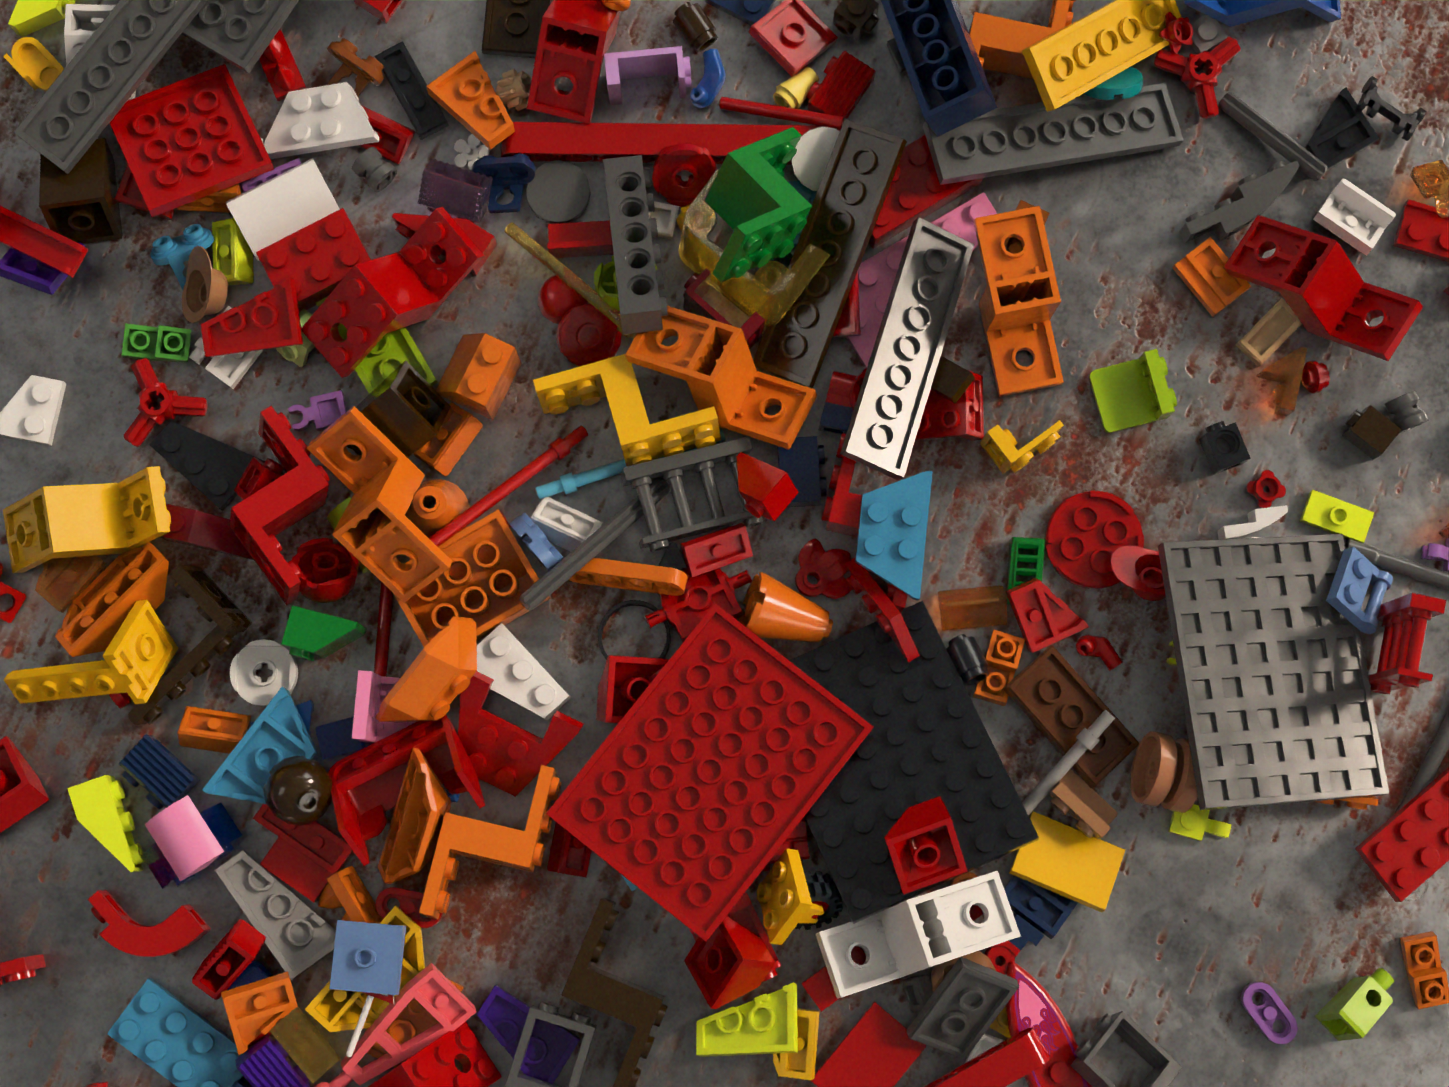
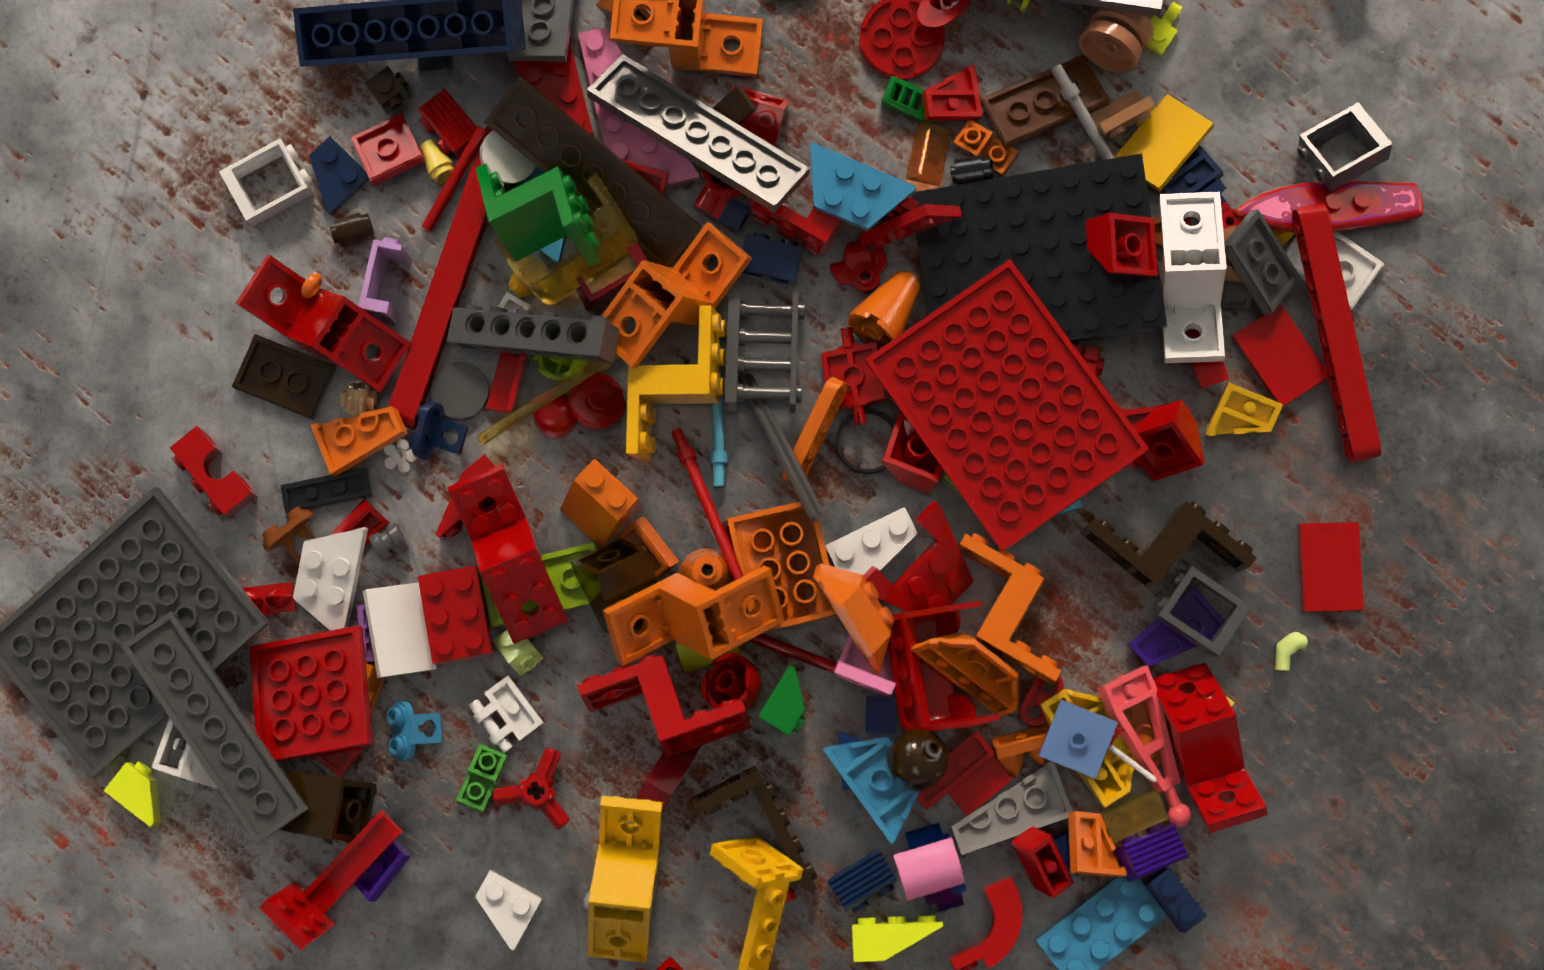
camera: 70 degrees left, 0 degrees up
yellow bracket [3,37,64,92] -> none
clear orange wing [35,555,107,613] -> none
orange wedge [55,542,169,657] -> none
black wing [149,421,265,511] -> none
orange slope [177,706,251,754] -> none
medium nougat piece [182,246,228,323] -> none
red wing [200,278,303,357] -> none
neon yellow slope [212,218,254,285] -> none
white plate [230,639,298,706] -> none
red bracket [234,457,284,500] -> none
medium lavender plate [288,390,347,431] -> none
brick [417,159,493,223] -> none
medium blue plate [509,512,564,571] -> none
white slope [530,497,603,552] -> none
red slope [547,823,591,878] -> none
red plate [652,144,717,207] -> none
black slope [658,542,687,571] -> none
red tile [681,523,753,577] -> none
blue arm [690,49,726,108] -> none
neon yellow wing [696,982,798,1057] -> none
red slope [736,452,799,522] -> none
yellow plate [757,848,843,945] -> none
yellow bracket [980,420,1064,474] -> none
red arm [1076,635,1123,671] -> none
medium lavender plate [1240,982,1298,1044] -> none

